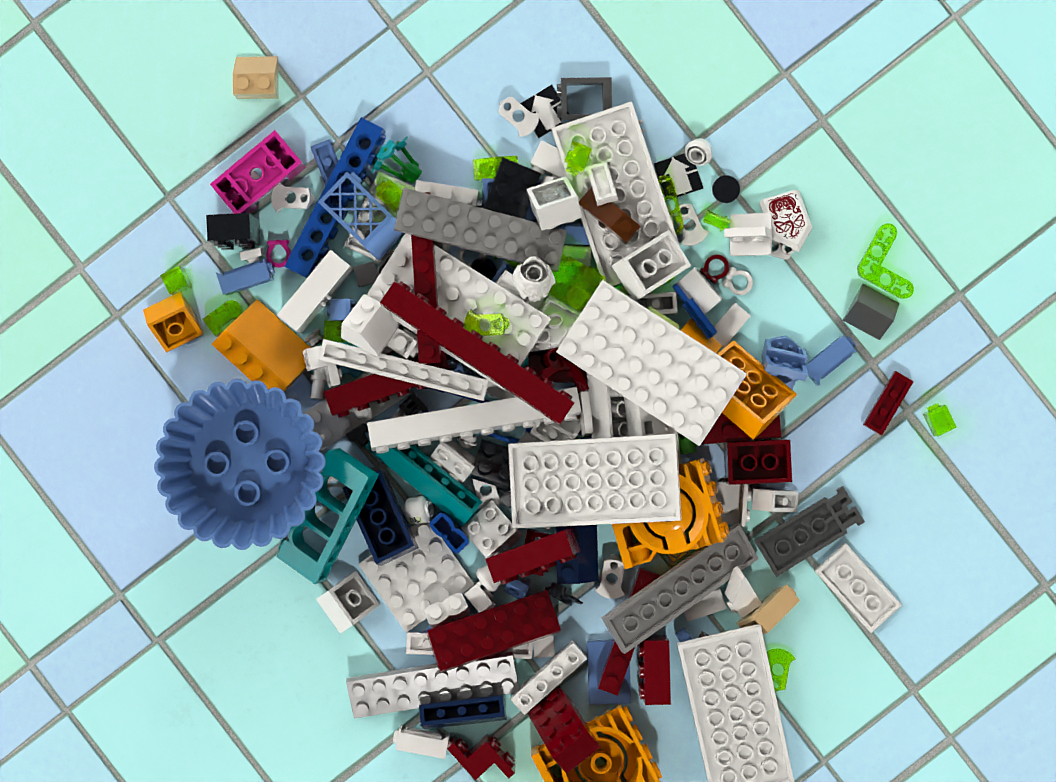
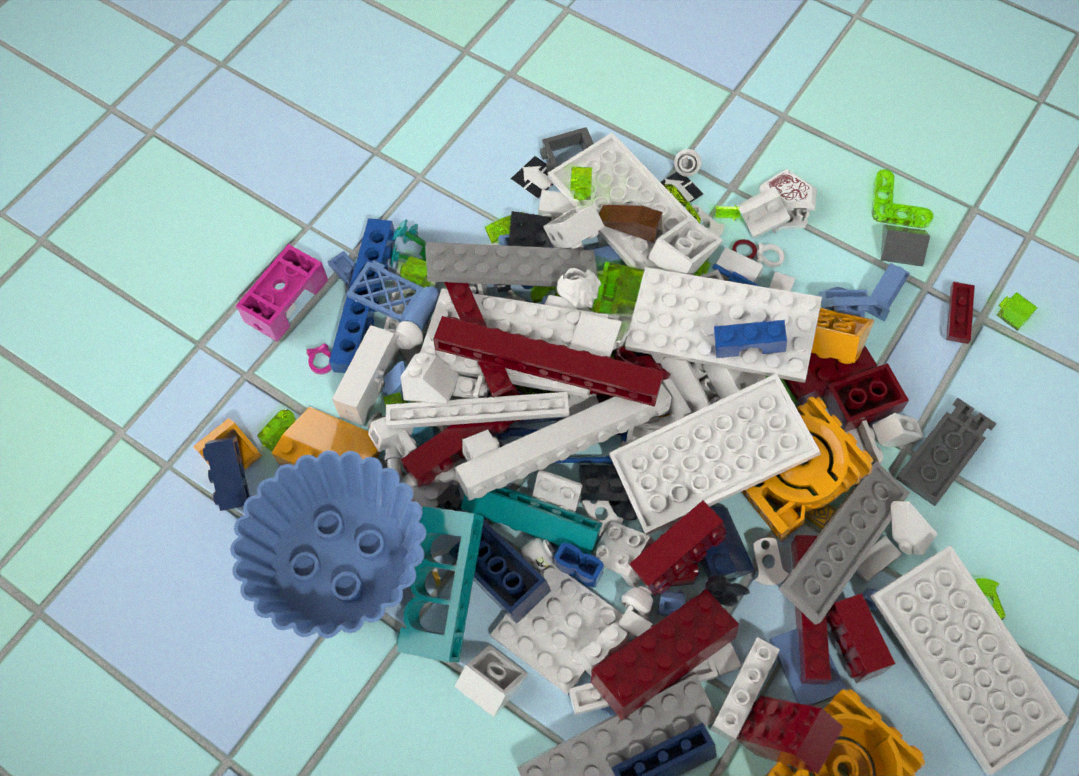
camera: 20 degrees left, 25 degrees down
clear neon green brick [160,266,193,295] -> none
black brick [206,213,260,250] -> none
medium blue window [216,259,275,296] -> none
tan slope [233,56,279,99] -> none
white plate [239,247,264,263] -> none
white piece [271,182,315,213] -> none
white plate [457,435,477,449] -> none
clear neon green piece [464,309,510,336] -> none
white piece [498,96,539,137] -> none
white tile [586,161,618,206] -> none
black piece [712,175,740,203] -> none
tan slope [736,585,800,634] -> none
white tile [814,543,902,633] -> none
none -> dark blue brick [203,435,250,511]
none -> white cone [395,321,423,349]
none -> white brick [463,430,500,461]
none -> white sticker [569,313,622,357]
none -> blue arch [714,320,787,358]

